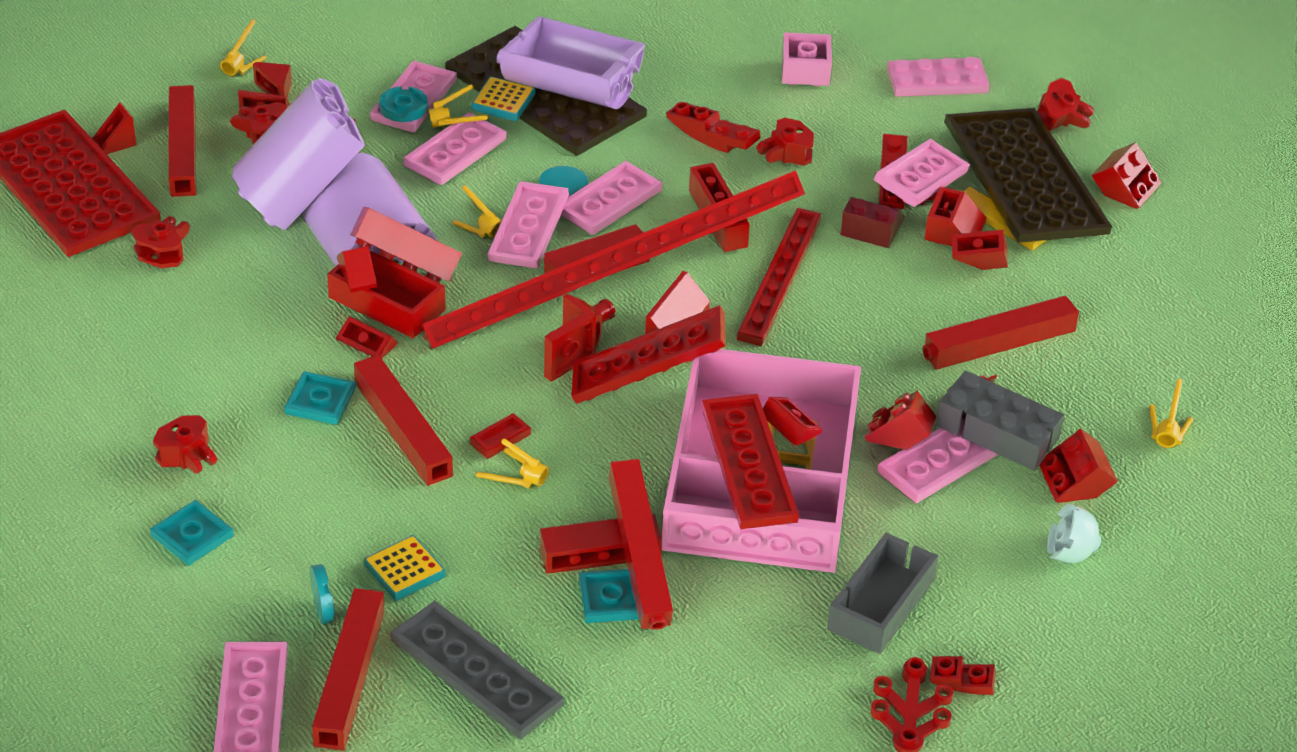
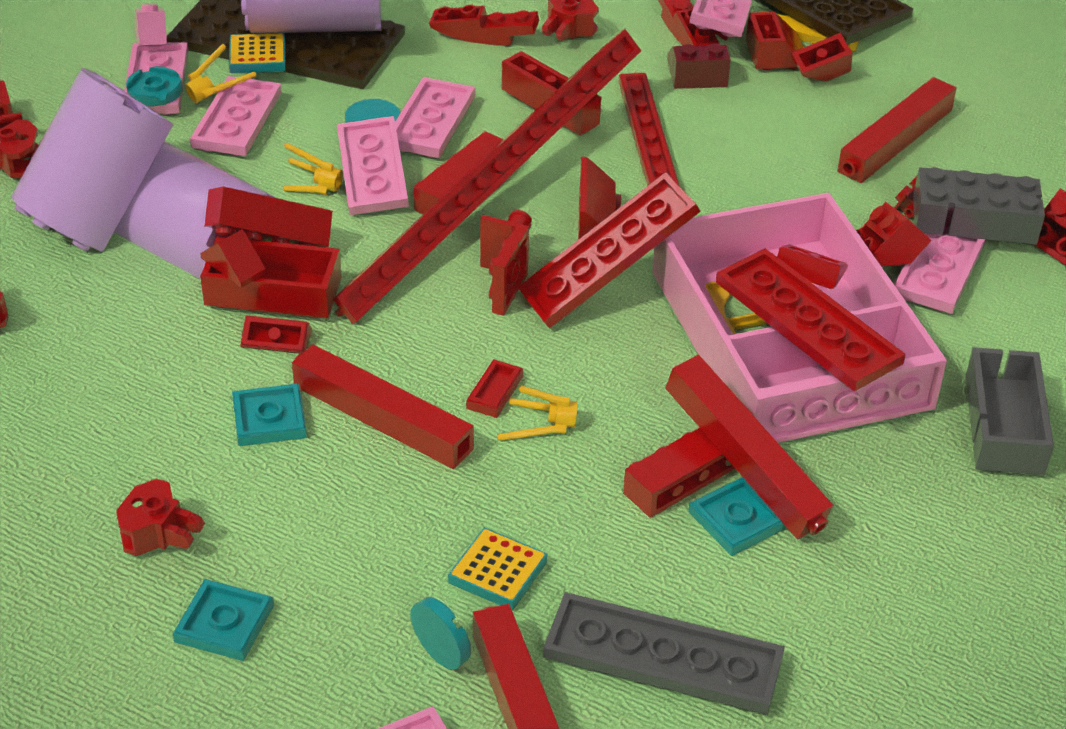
camera: 25 degrees left, 0 degrees up
none -> bright pink slope [135,3,167,45]

